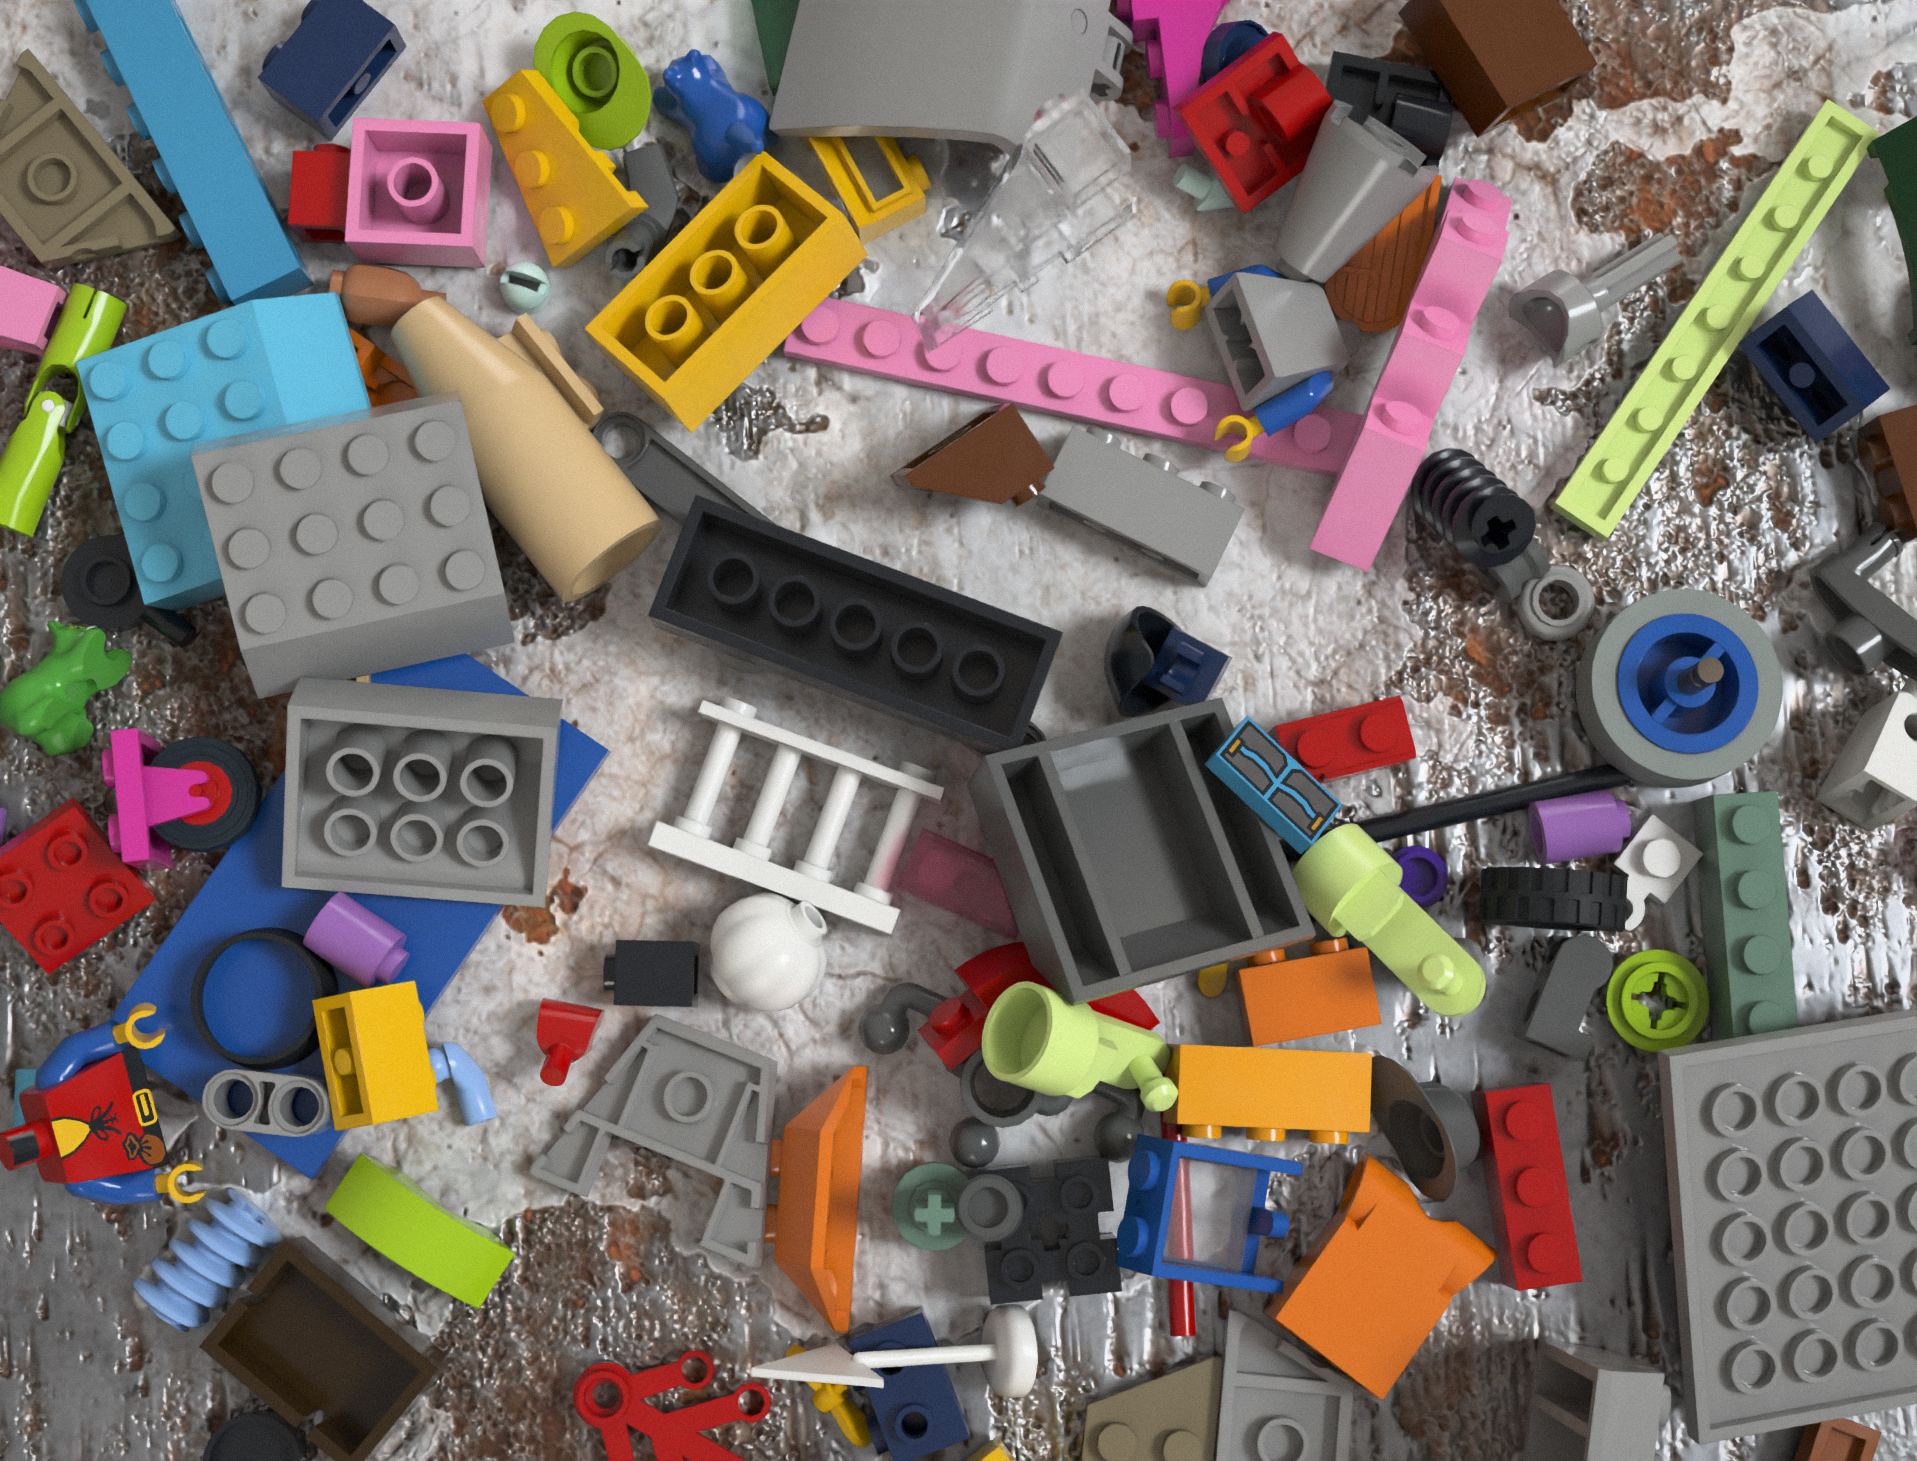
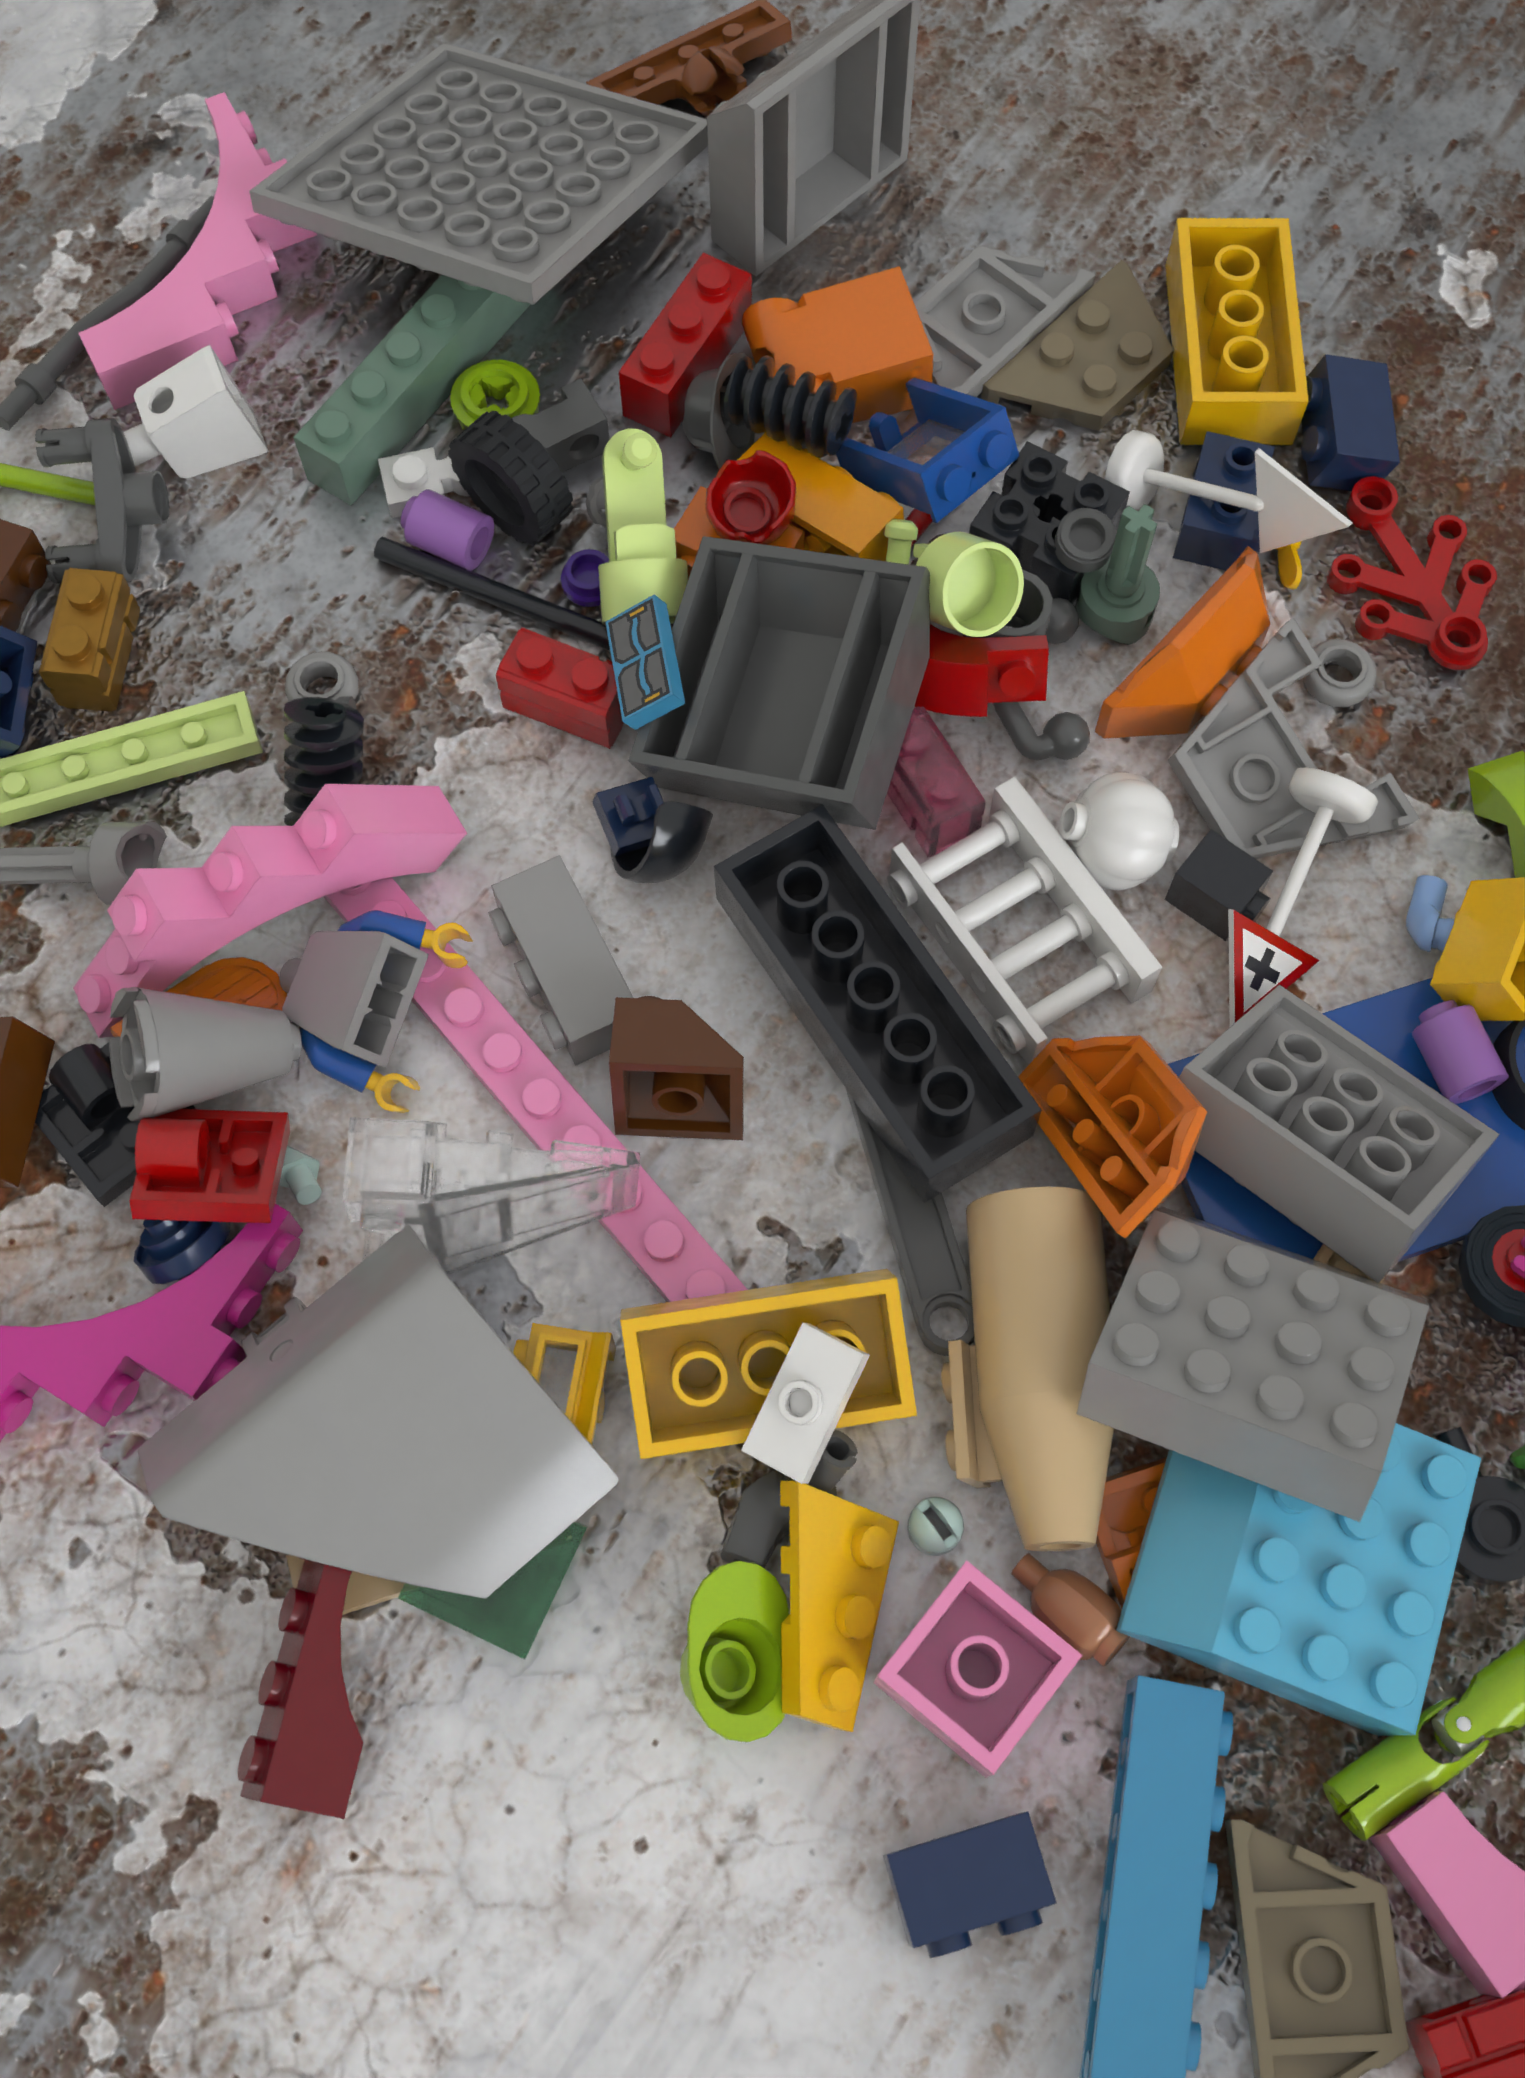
camera: 140 degrees left, 15 degrees down
red brick [288,144,351,244] -> none
red piece [536,998,605,1086] -> none
blue animal [652,49,780,183] -> none
wheel [1576,589,1783,788] -> none
none -> pearl gold brick [39,568,140,712]
none -> red hair [705,450,797,545]
none -> black piece [724,355,857,458]
none -> white plate [741,1322,870,1484]
none -> orange wedge [1018,1036,1208,1238]
none -> white piece [1228,767,1378,1027]
none -> light grey piece [1303,639,1377,707]

